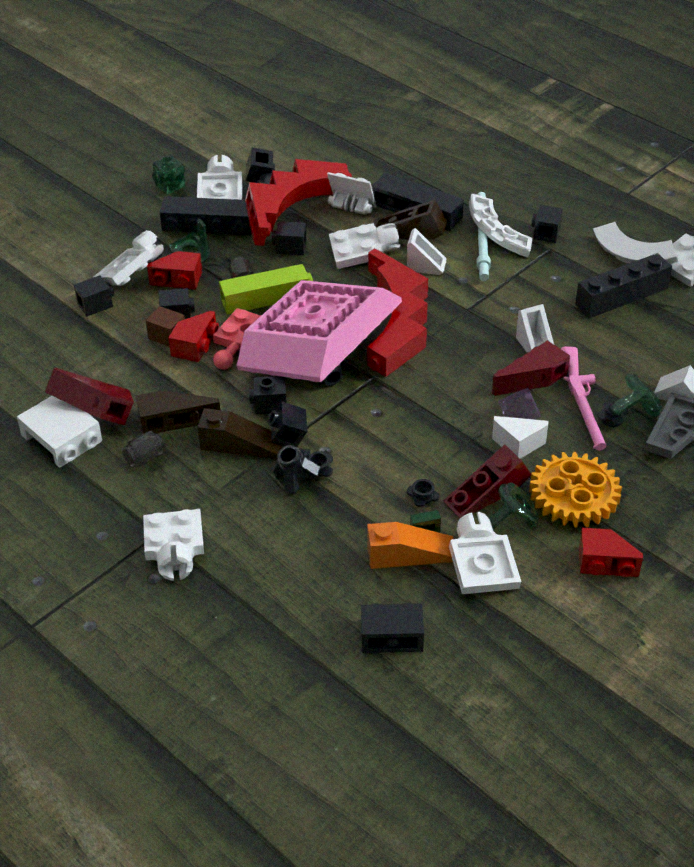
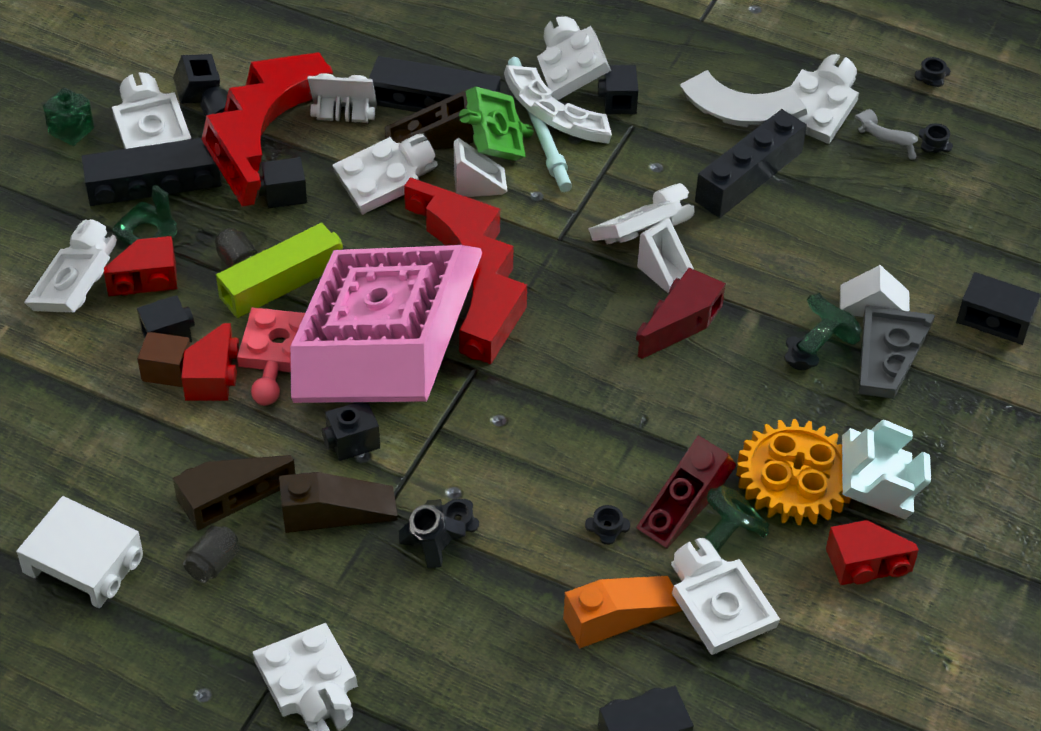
camera: 20 degrees left, 5 degrees up
dark red slope [45,367,134,426] -> none
black brick [73,275,114,317] -> none
black brick [268,402,308,448] -> none
dark green plate [410,510,441,533] -> none
white slope [492,416,548,459] -> none
clear purple panel [498,388,541,420] -> none
bright pink piece [561,346,606,451] -> none
none -> bright green plate [459,86,534,161]
none -> white plate [537,16,611,101]
none -> white plate [588,183,694,244]
none -> light aqua panel [842,420,931,520]

